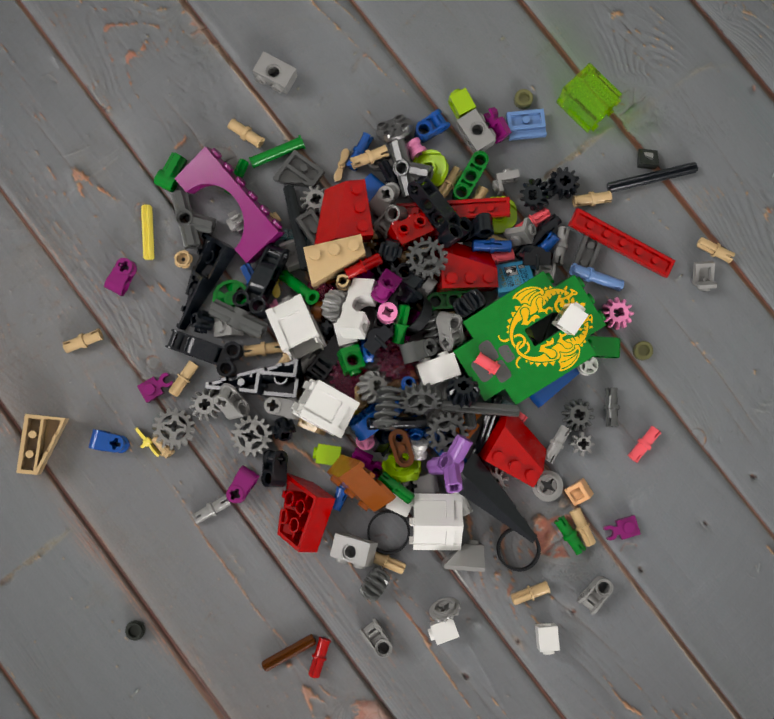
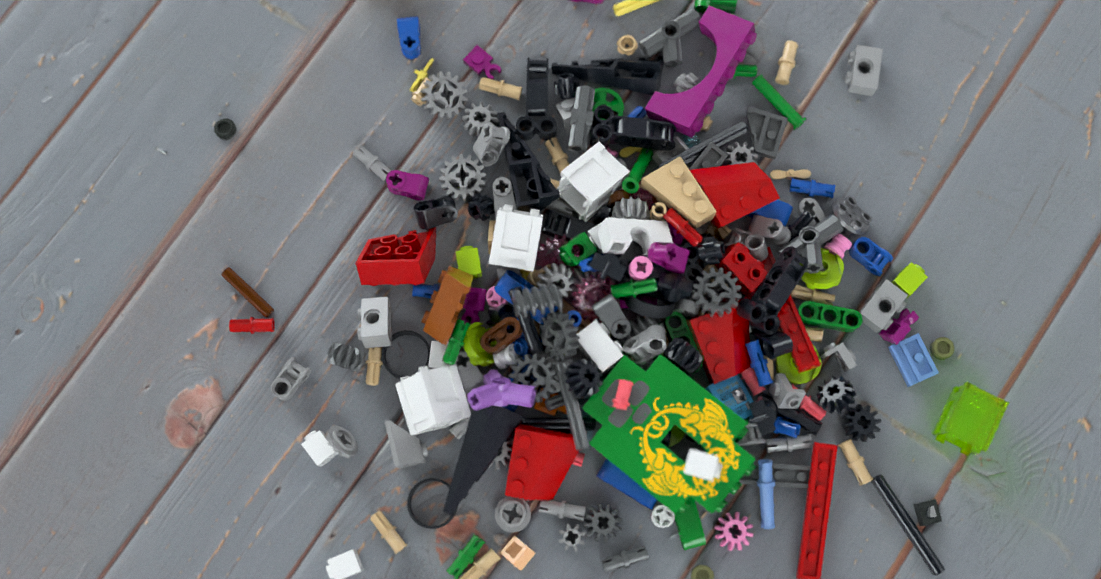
camera: 75 degrees right, 5 degrees down
tan pin [350,145,389,169] -> none

